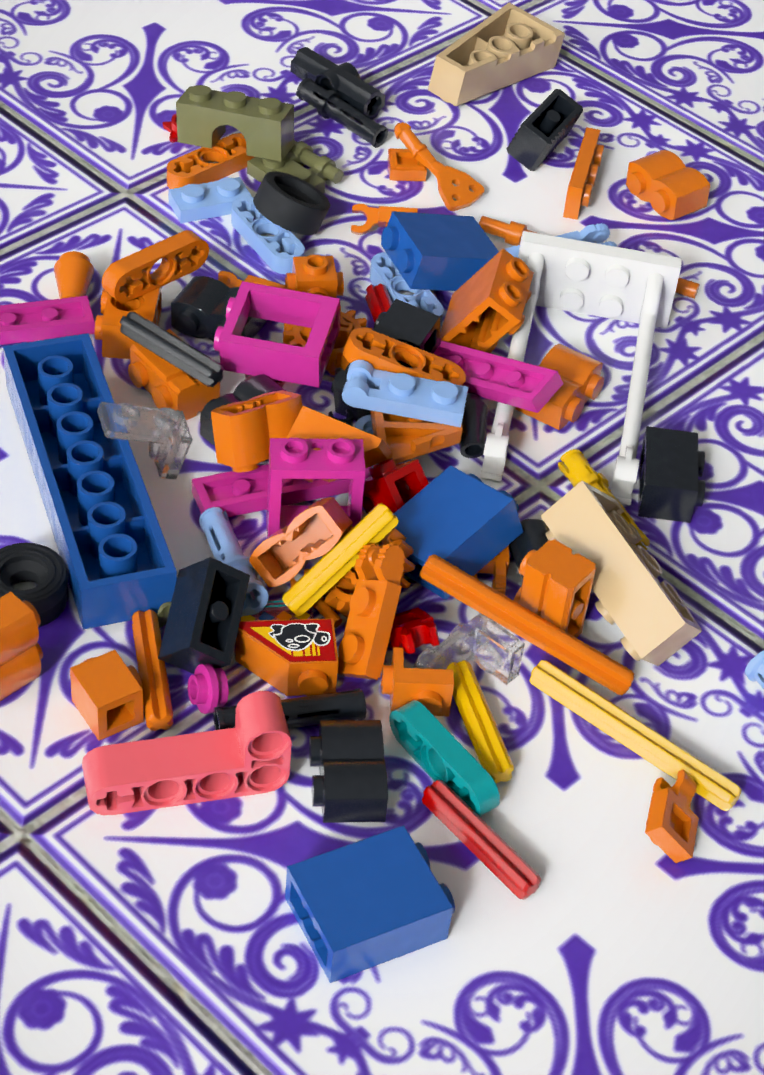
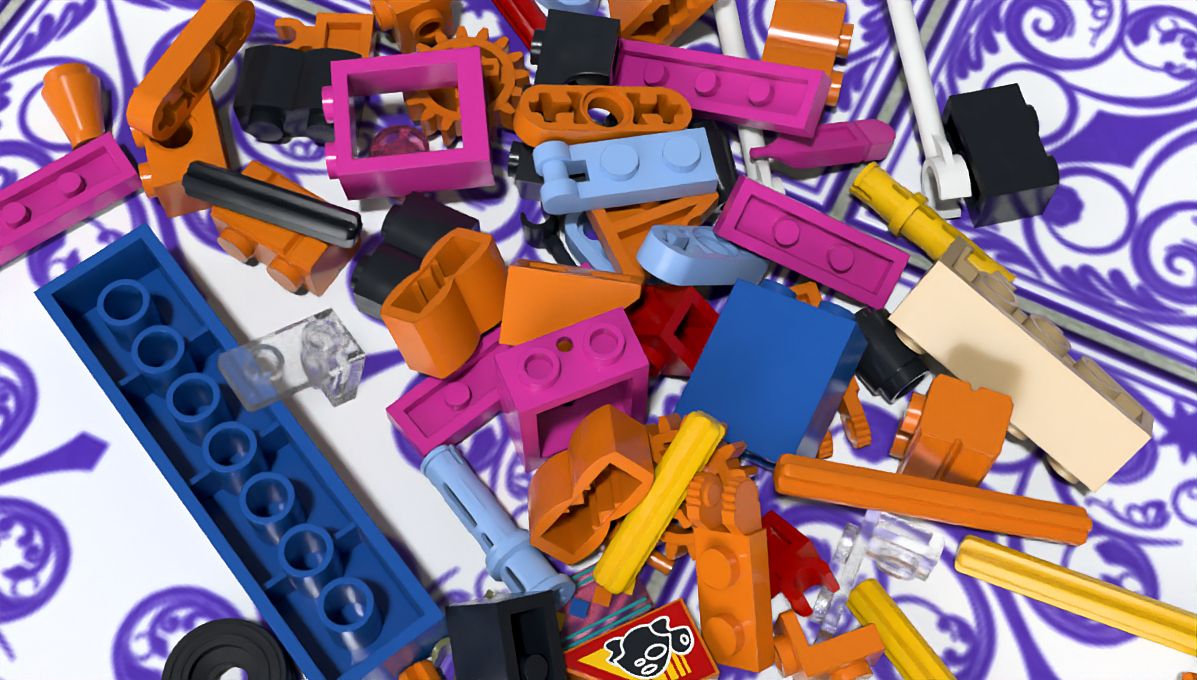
camera: 15 degrees left, 20 degrees up
none -> light blue beam [636,225,772,286]
none -> dark pink plate [712,173,911,310]
none -> dark pink piece [749,119,896,169]

